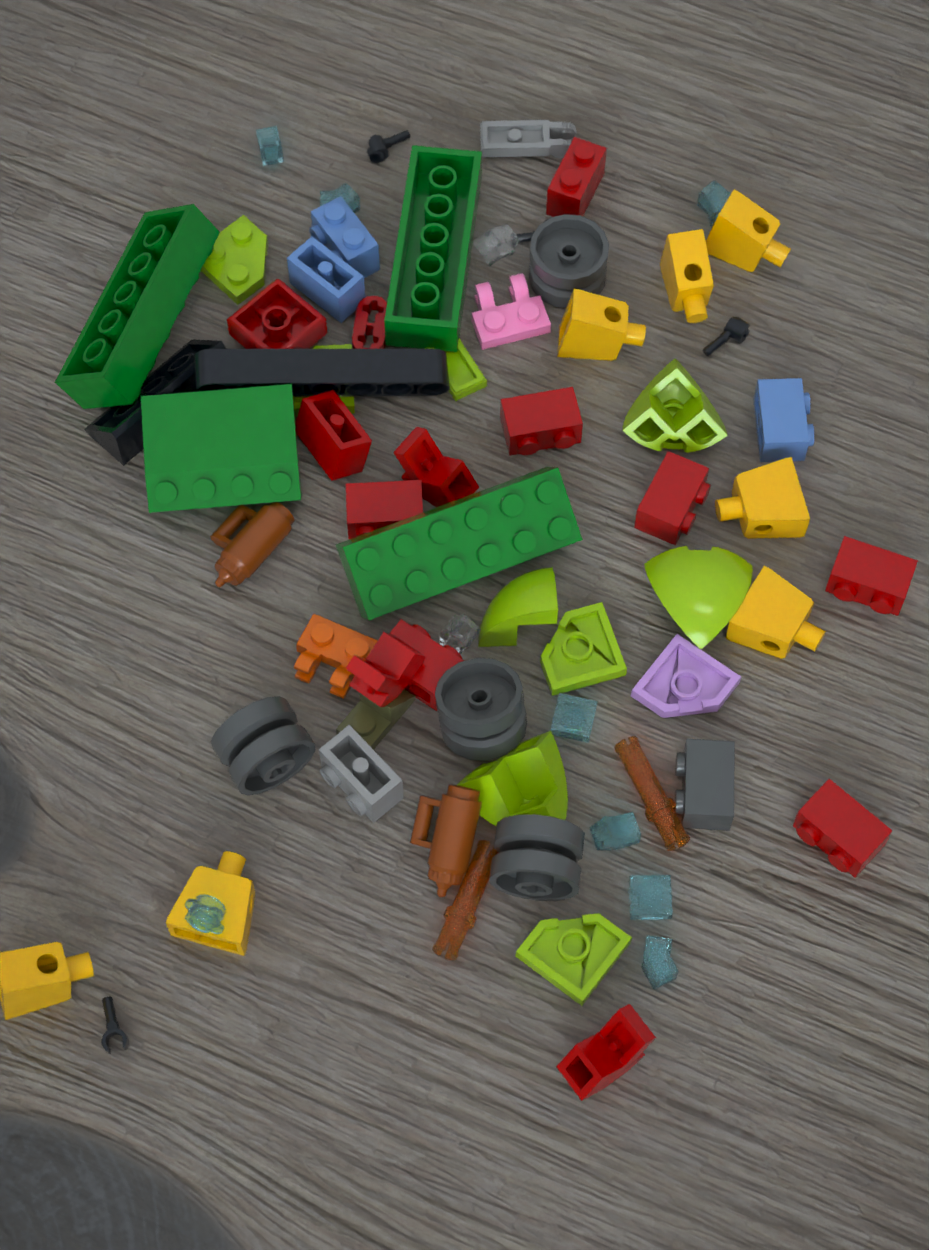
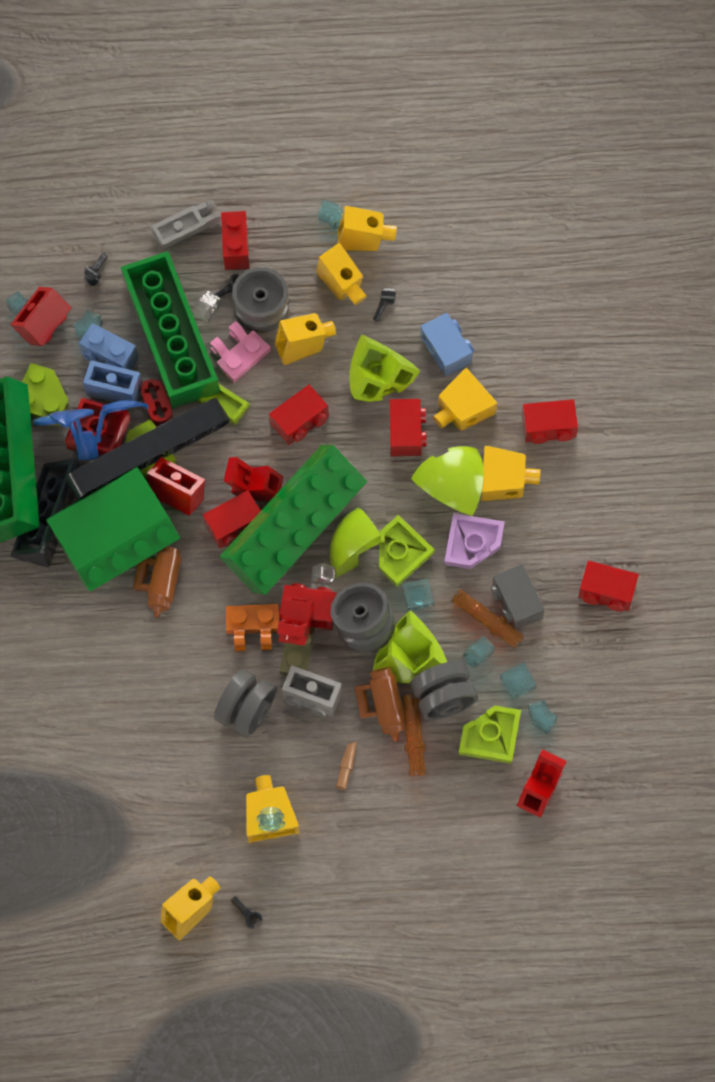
camera: 25 degrees left, 5 degrees up
none -> red brick [10,287,72,346]
none -> blue plant [33,400,149,460]
none -> medium nougat piece [336,741,357,790]

